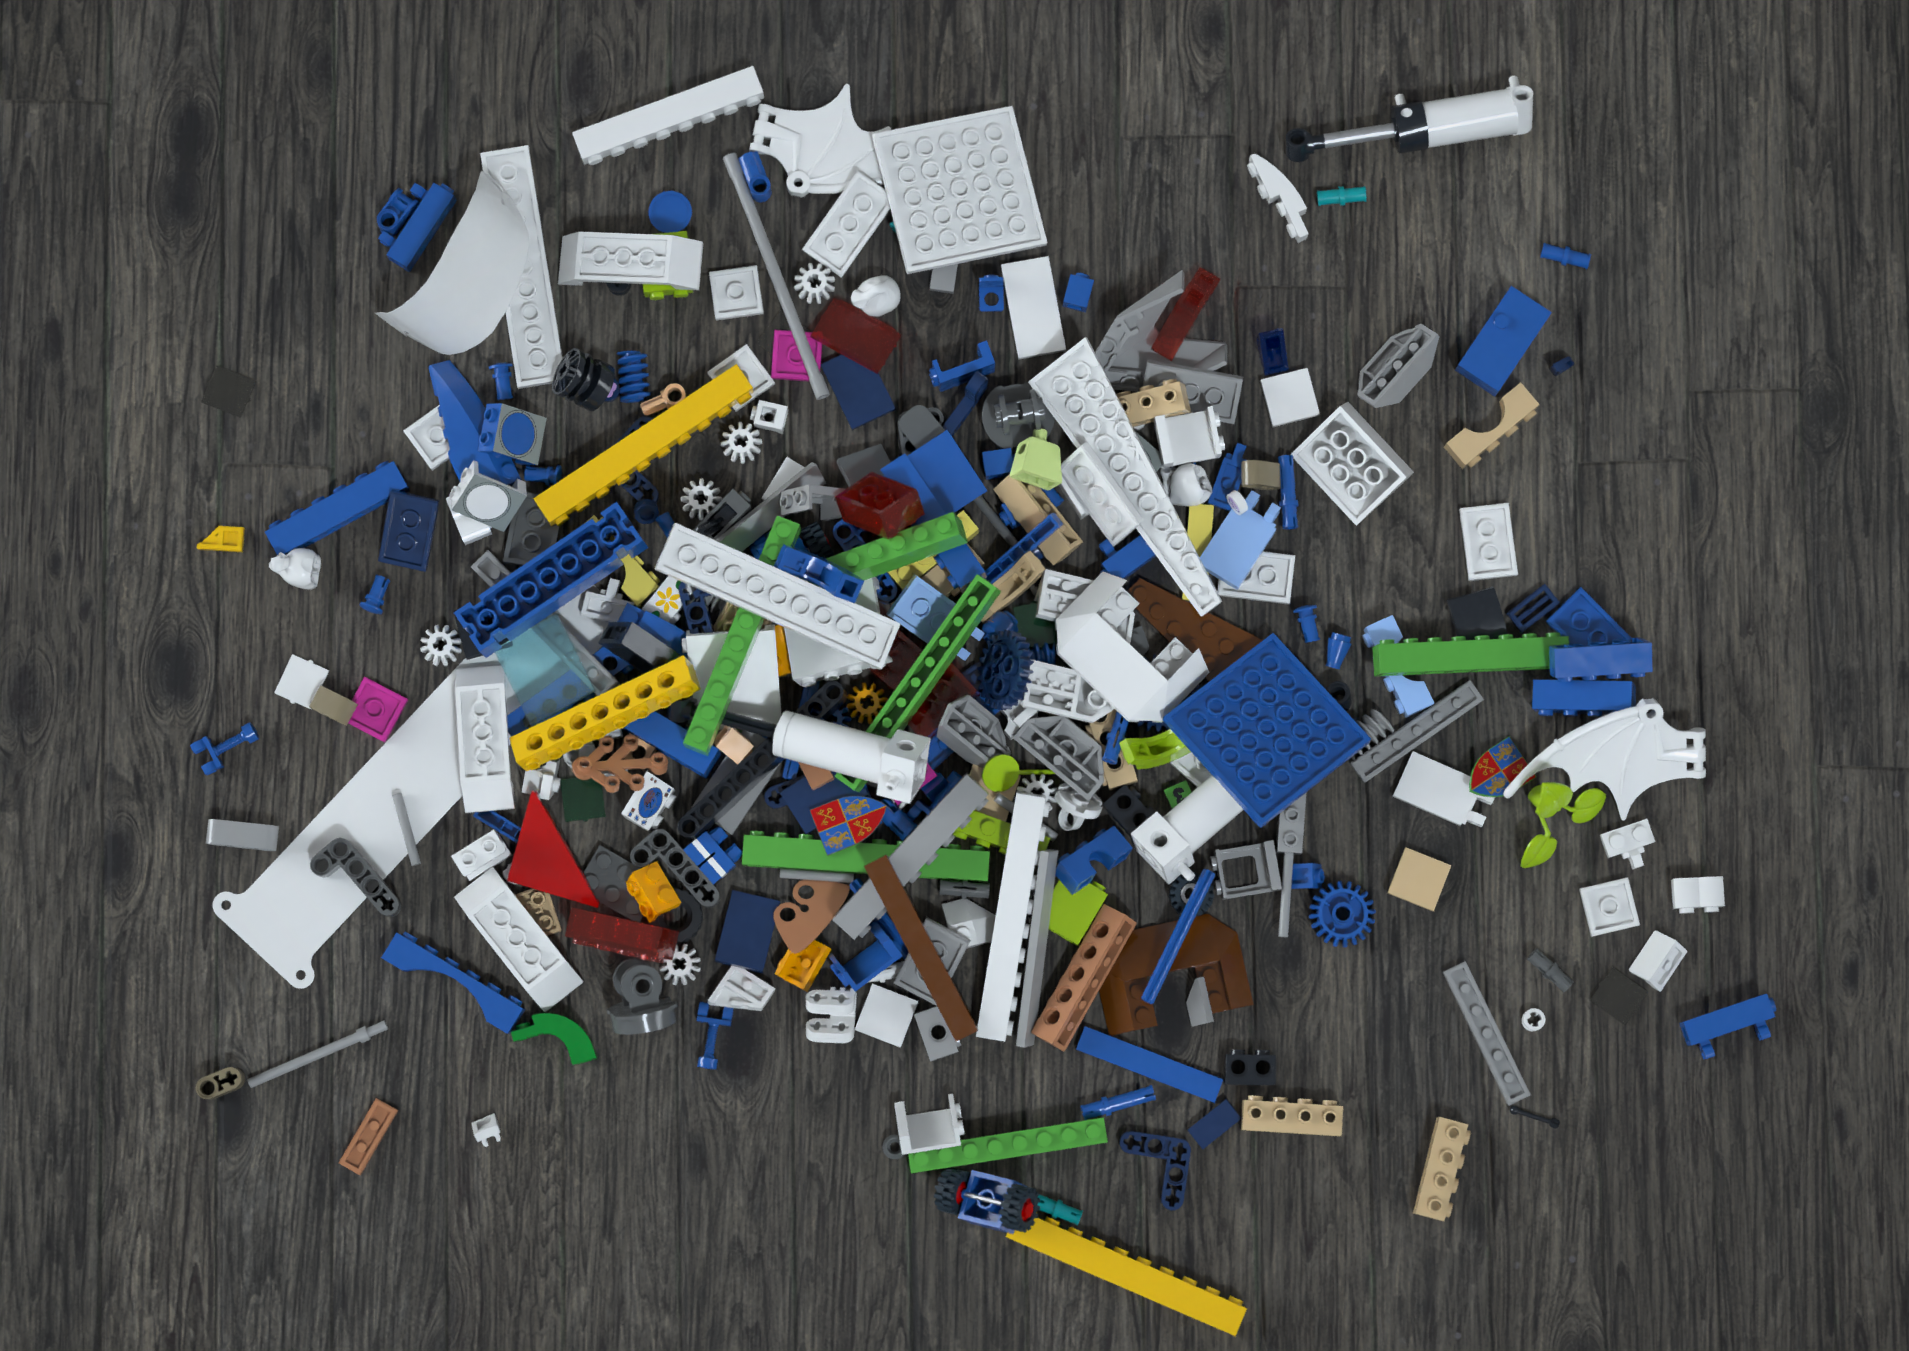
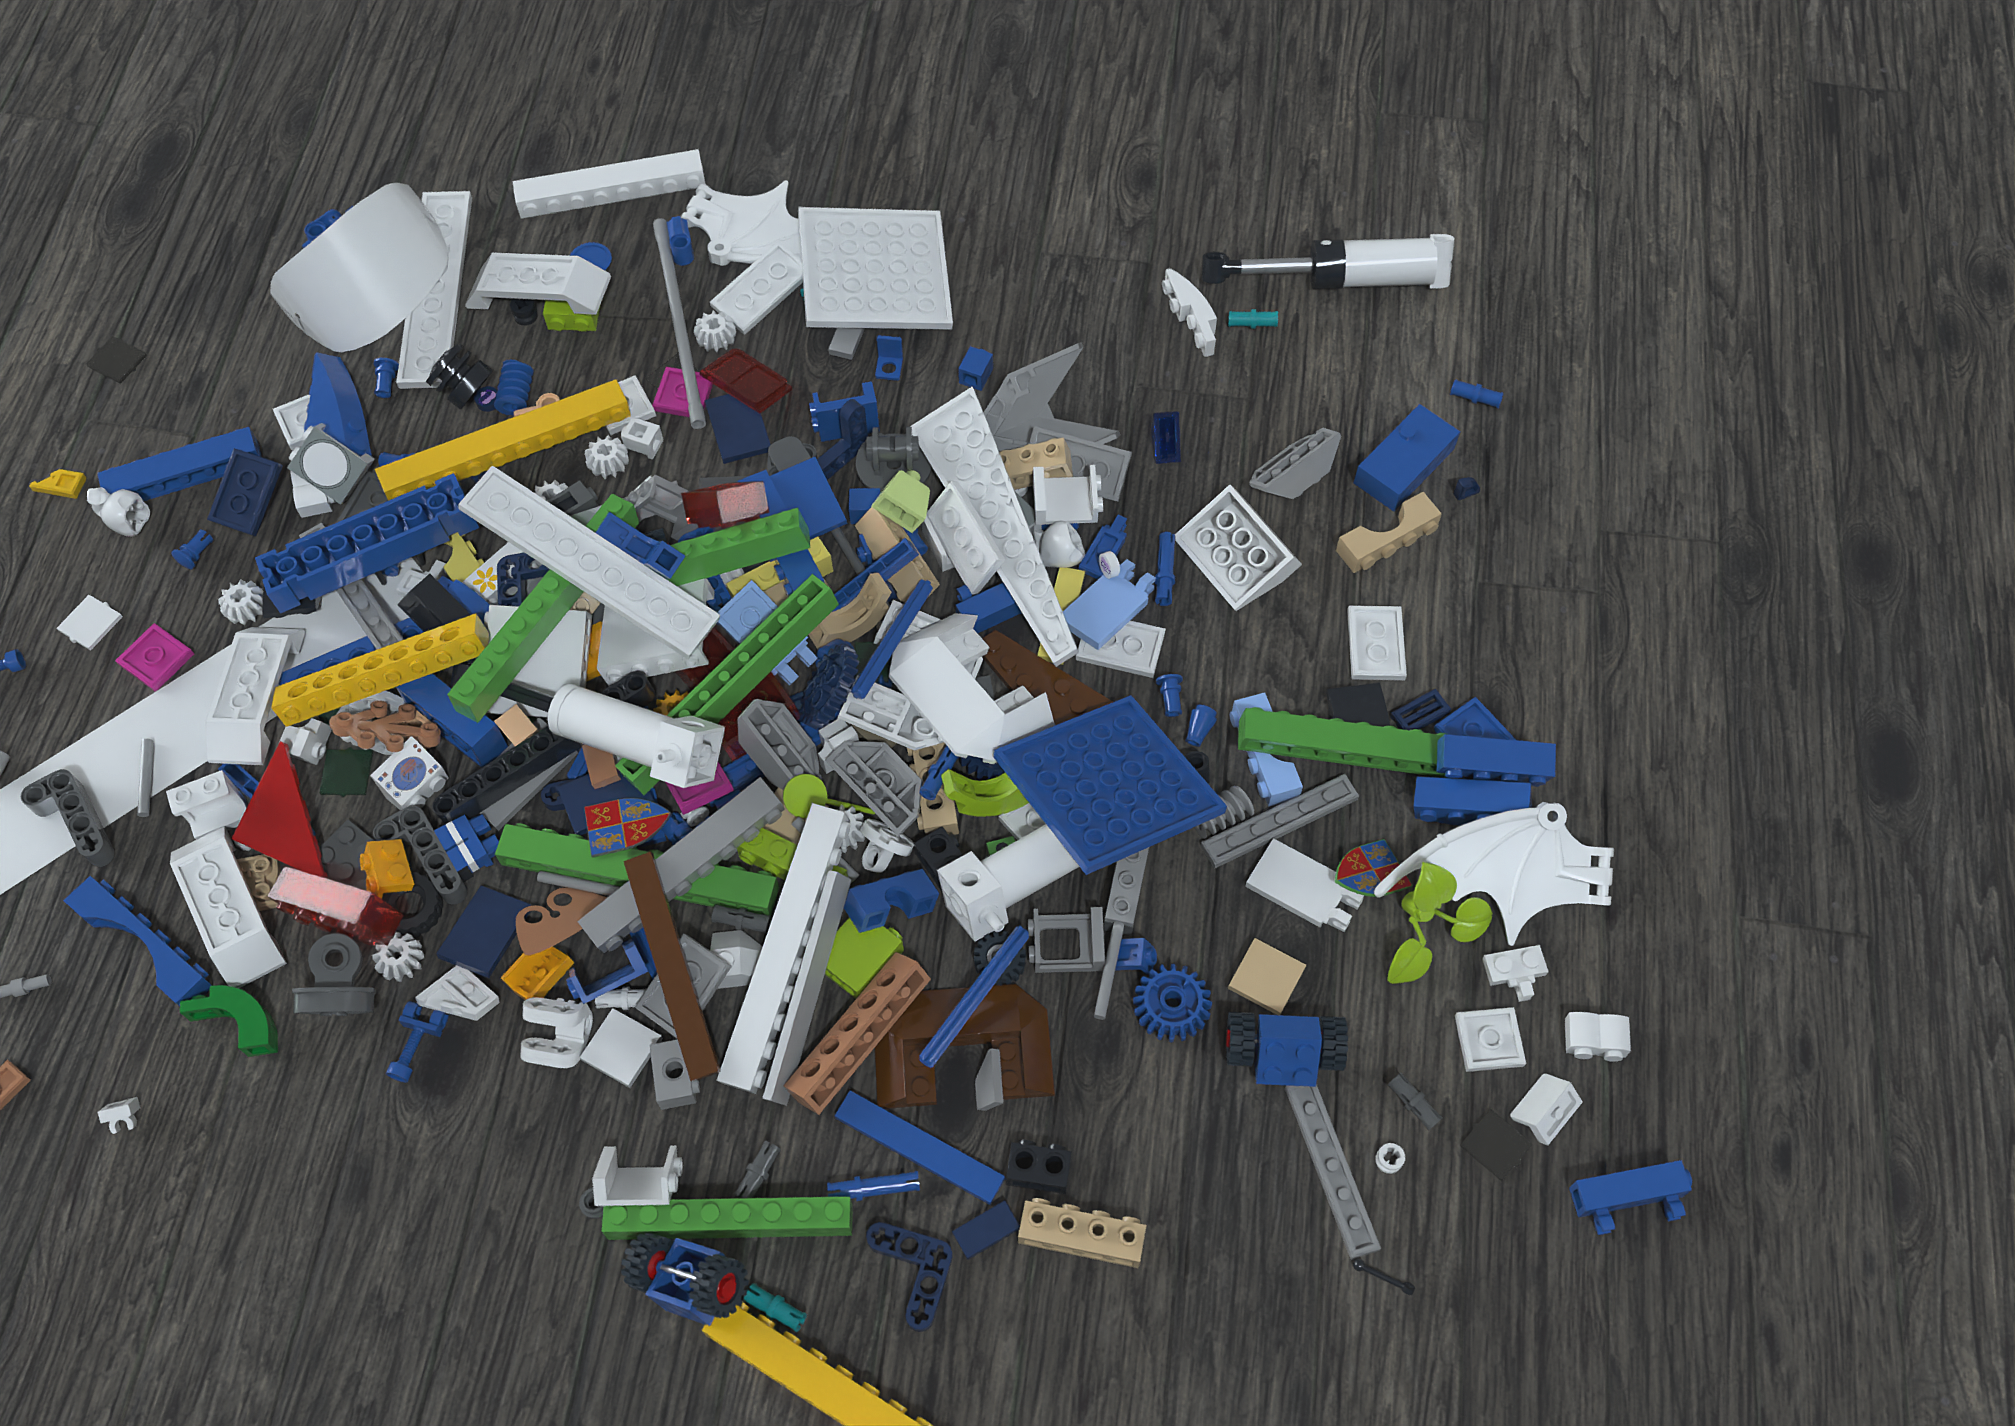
camera: 10 degrees right, 20 degrees down
dark tan beam [309,685,358,726] -> none
blue panel [478,403,547,465] -> none
clear light blue piece [495,614,595,726] -> none
white tile [709,265,764,321] -> none
white piece [851,275,900,317] -> none
white tile [1001,256,1066,360] -> none
clear red slope [1151,267,1221,361] -> none
dark tan beam [1241,460,1281,490] -> none
white tile [1260,368,1320,427] -> none
tan brick [1413,1117,1471,1221] -> none
none -> dark grey pin [734,1141,781,1199]
none -> blue axle [851,579,933,699]
none -> blue brick [1226,1012,1348,1087]

